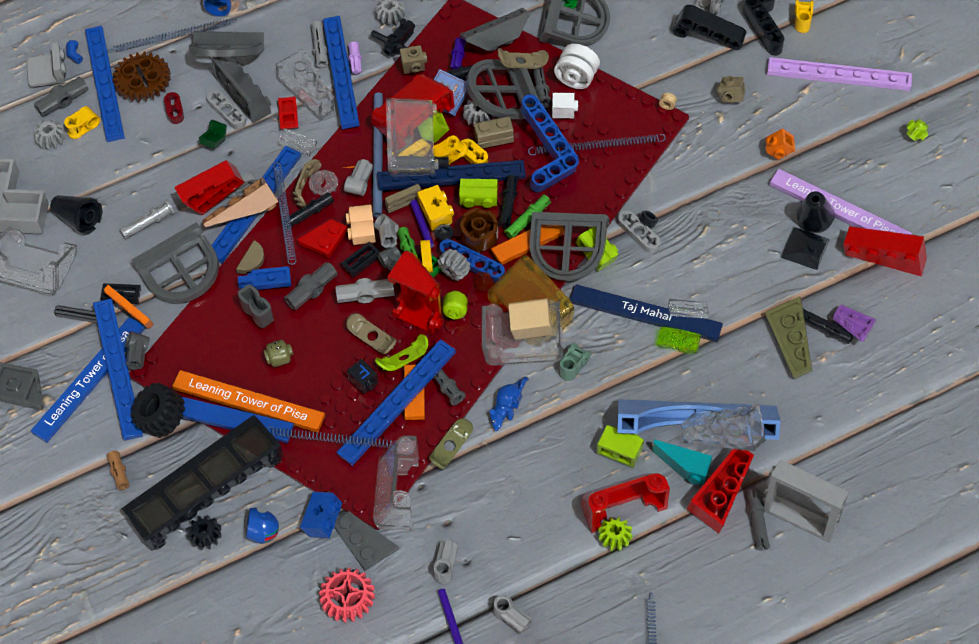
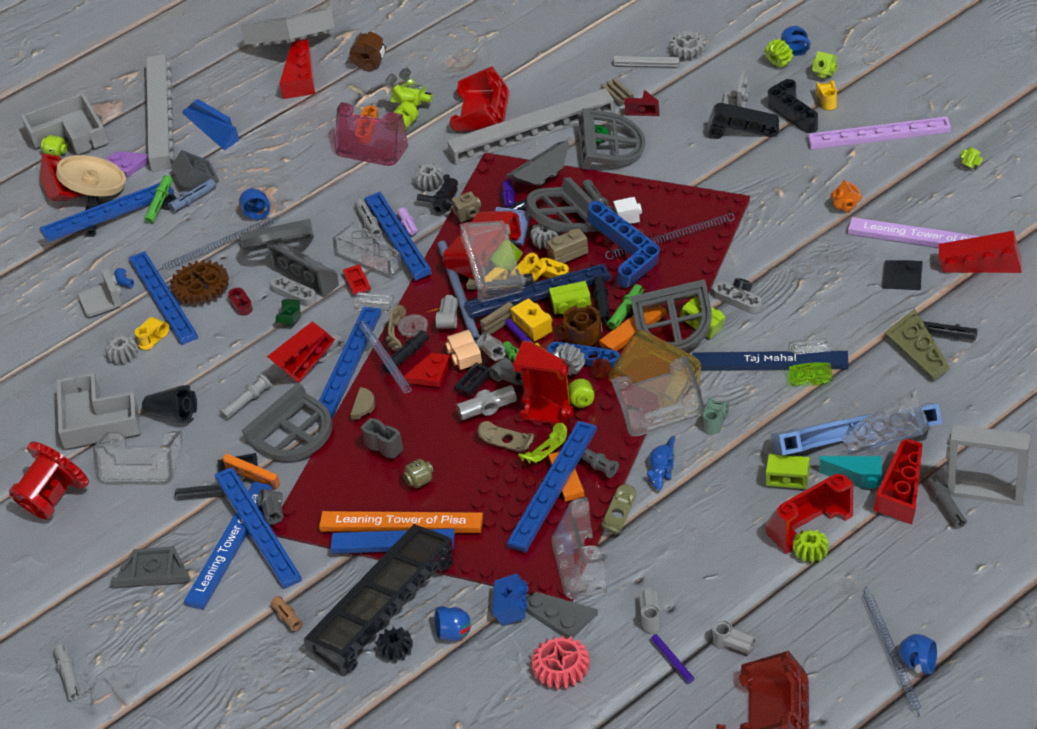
camera: 10 degrees left, 15 degrees down
dark grey piece [34,77,88,116] -> none
black tyre [131,383,185,437] -> none
wedge [202,177,278,227] -> none
blue hinge [238,266,291,290] -> none
sand blue piece [267,427,413,450] -> none
dark grey piece [284,262,338,310] -> none
black brick [347,359,378,394] -> none
black tile [435,224,454,243] -> none
dark tan piece [497,48,549,69] -> none
tan slope [509,298,554,340] -> none
white wheel [554,44,600,89] -> none
tan bush [659,93,677,110] -> none
dark tan brick [717,76,746,103] -> none
black cone [797,191,835,233] -> none
medium lavender wing [833,304,876,342] -> none

